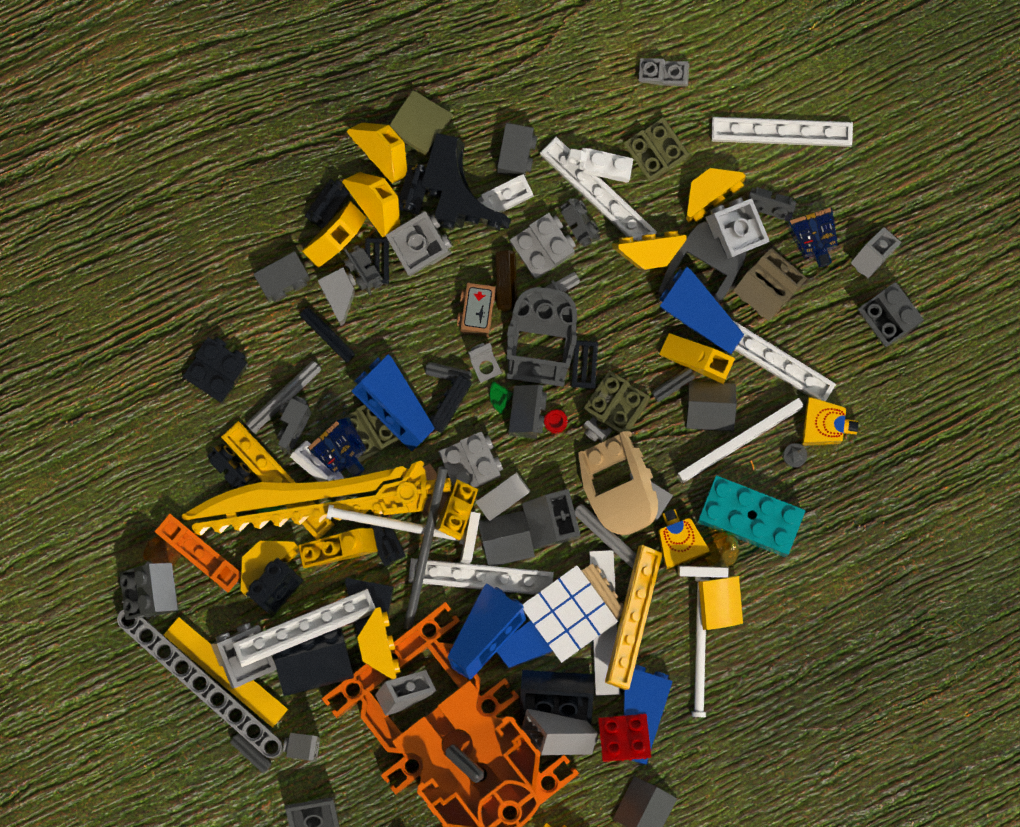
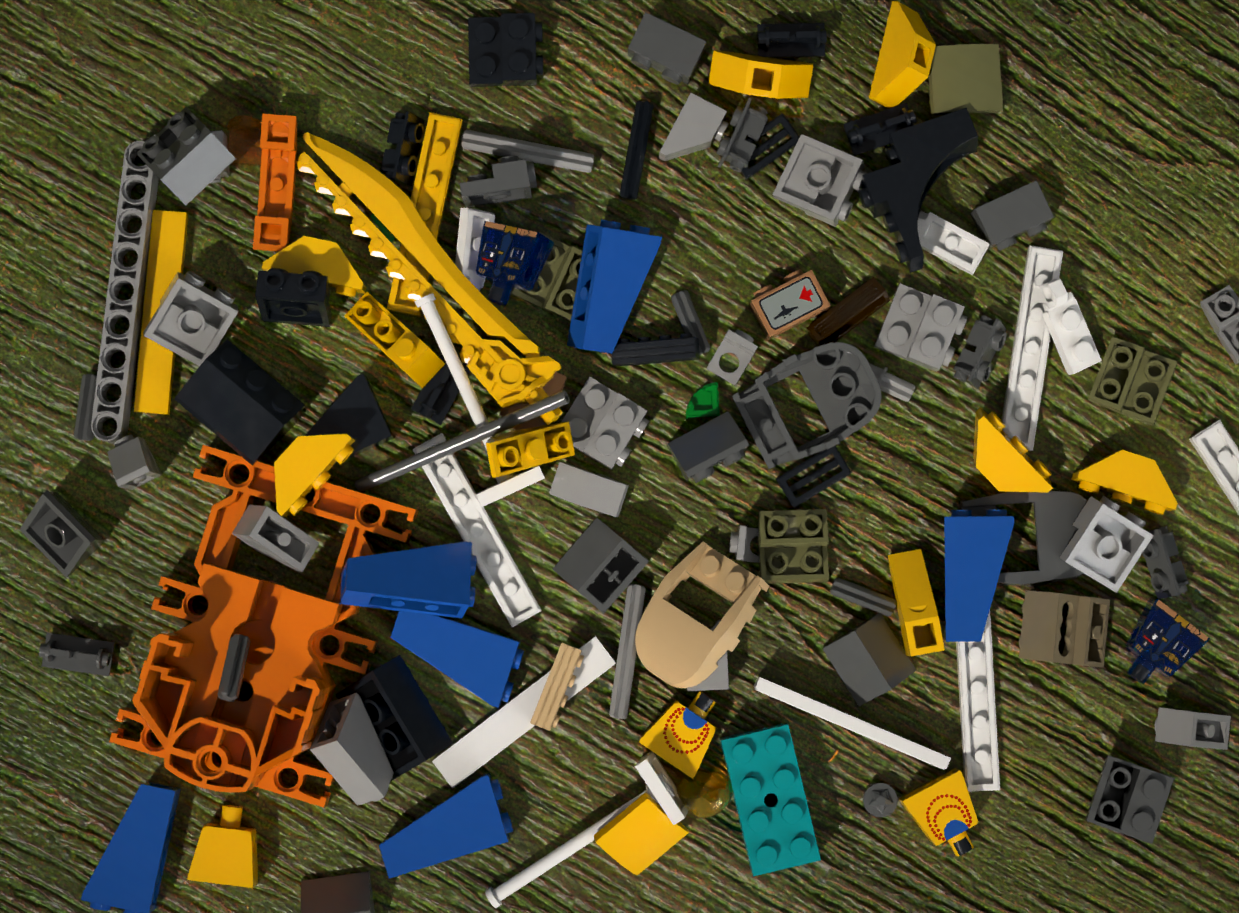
camera: 50 degrees right, 5 degrees up
white tile [233,589,375,667] -> none
yellow slope [342,172,400,237] -> none
dark grey slope [479,511,535,566] -> none
white piece [523,566,618,663] -> none
red tile [544,409,568,434] -> none
red hinge [598,714,651,763] -> none
yellow tile [605,545,663,690] -> none

